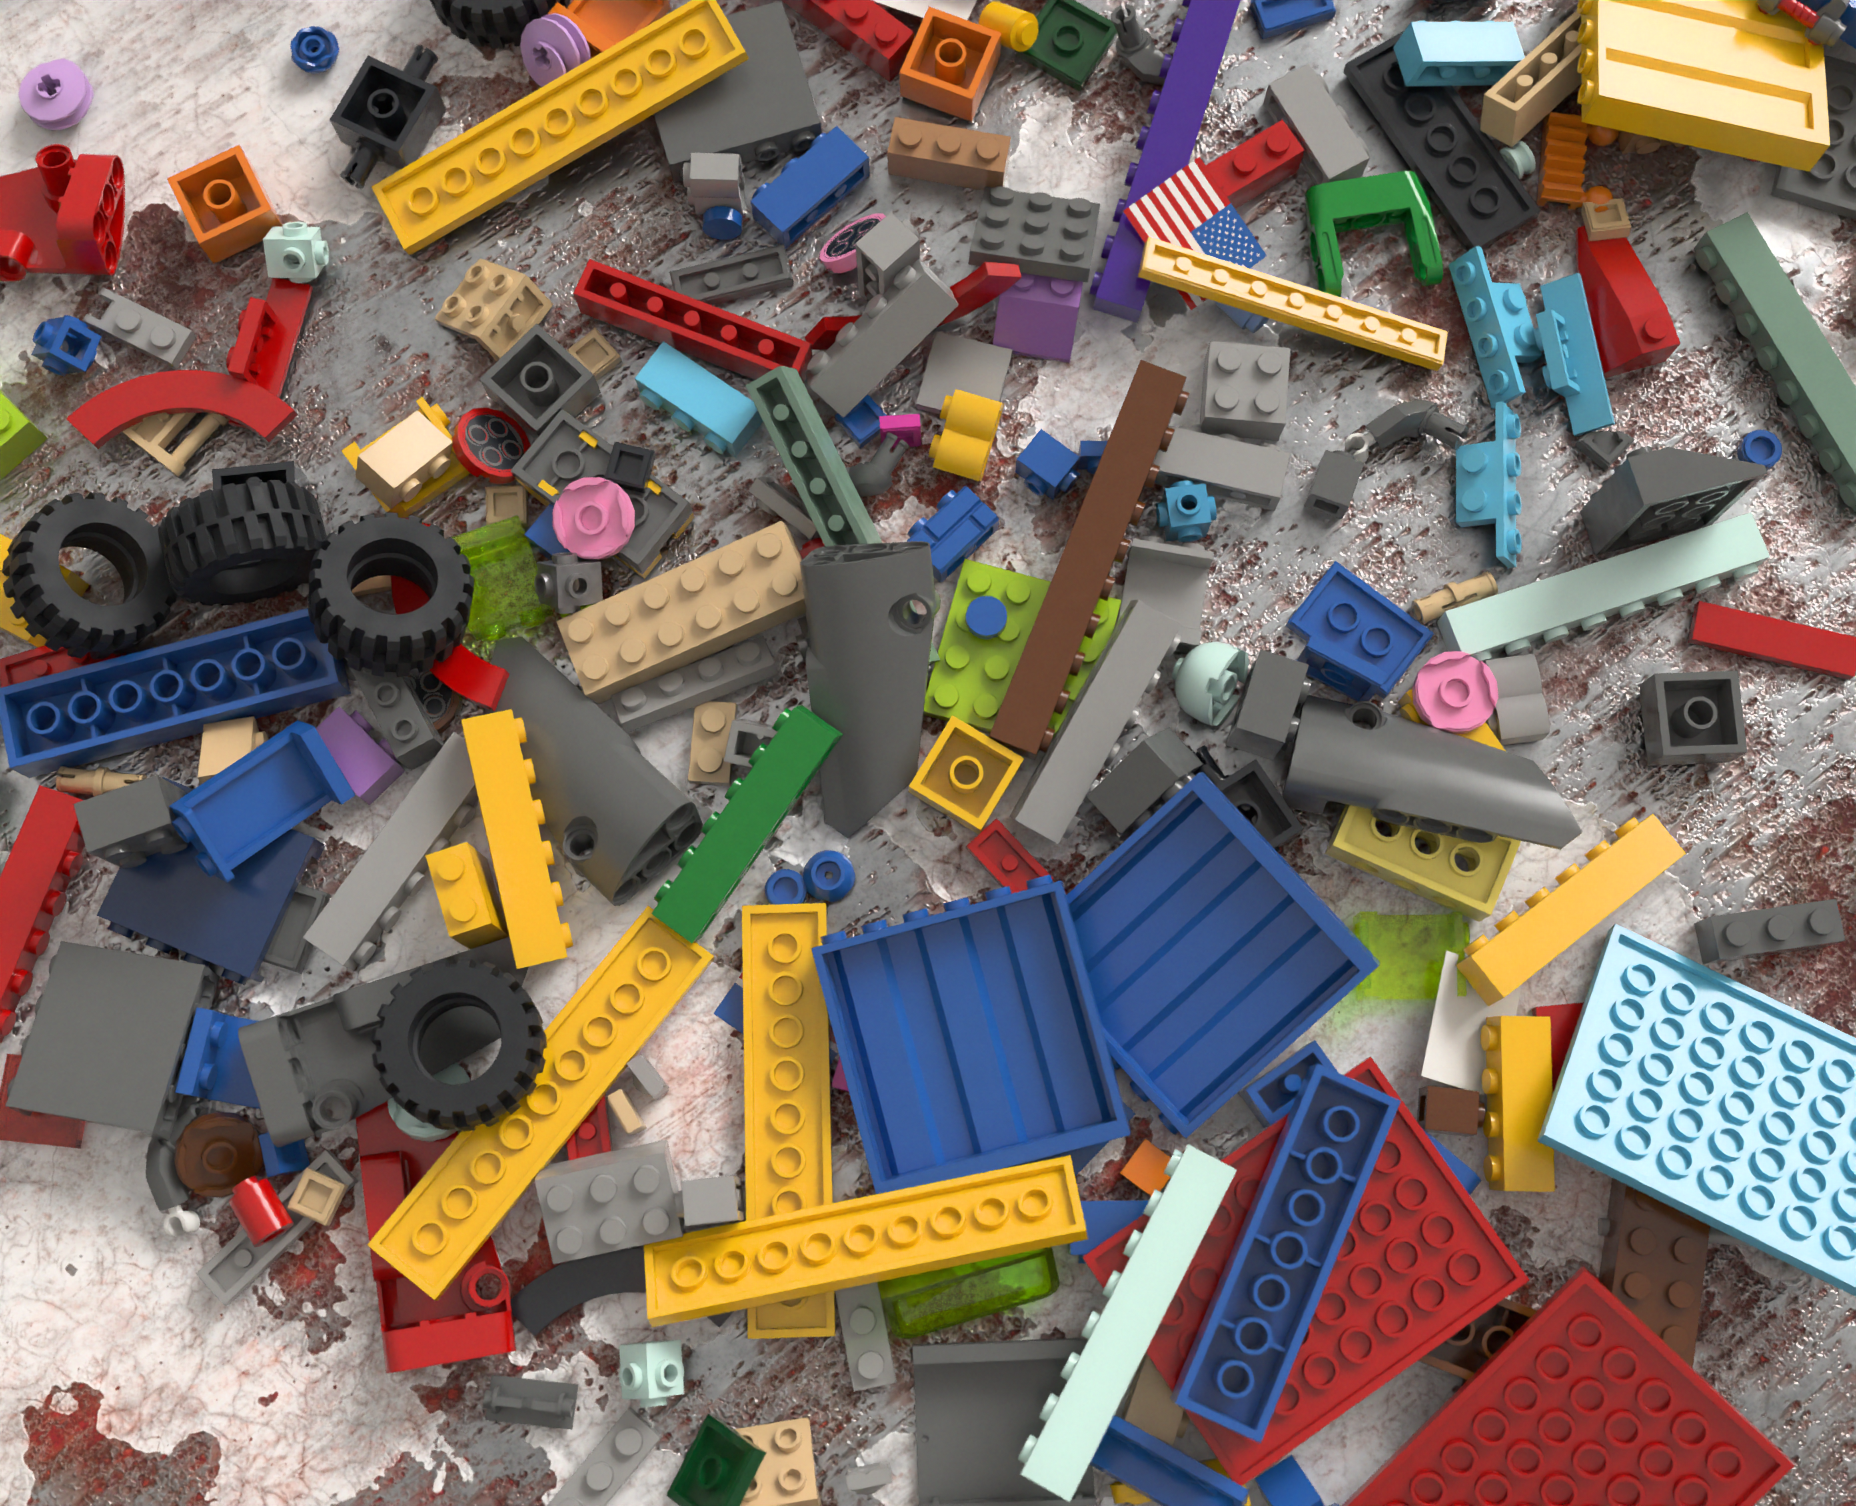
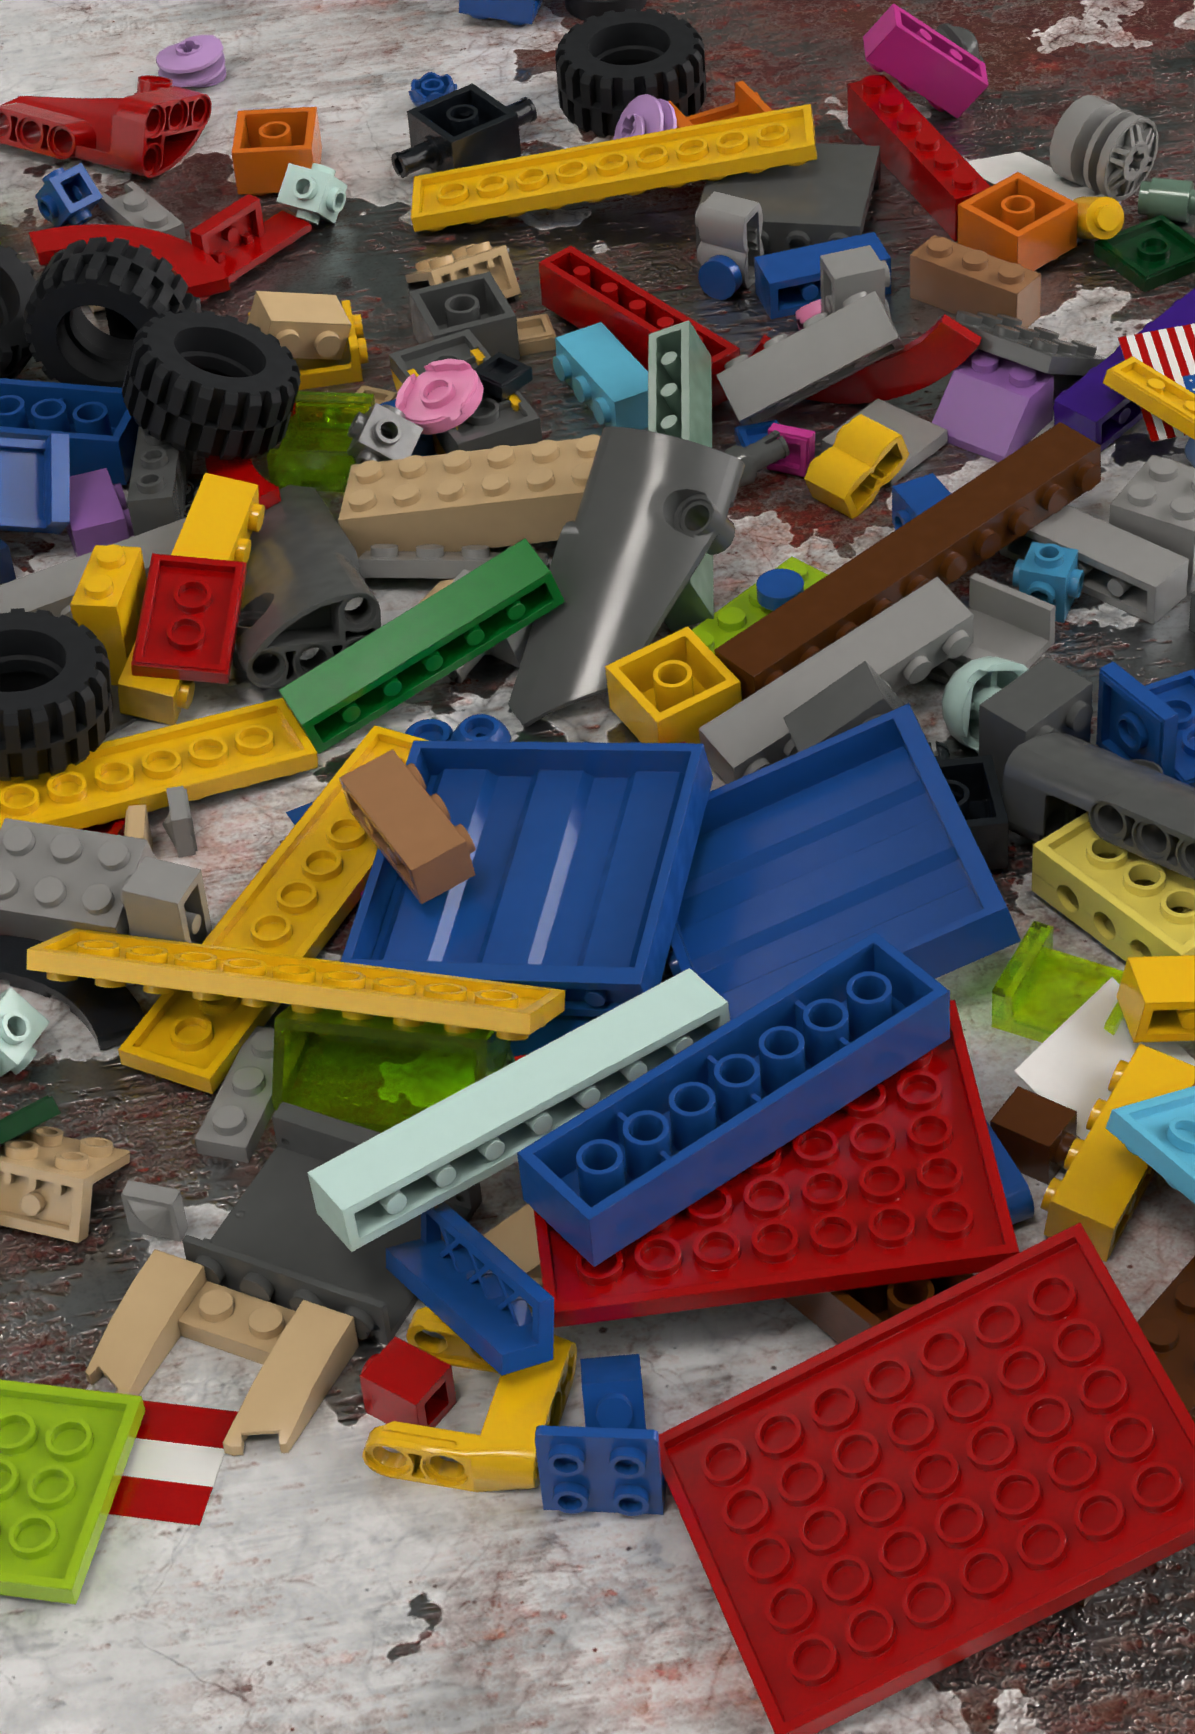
camera: 30 degrees right, 35 degrees down
tile [452,407,531,484] -> none
dark grey tile [669,244,794,305] -> none
blue brick [907,486,999,583] -> none
none -> red tile [131,553,247,684]
none -> medium nougat brick [339,749,476,904]

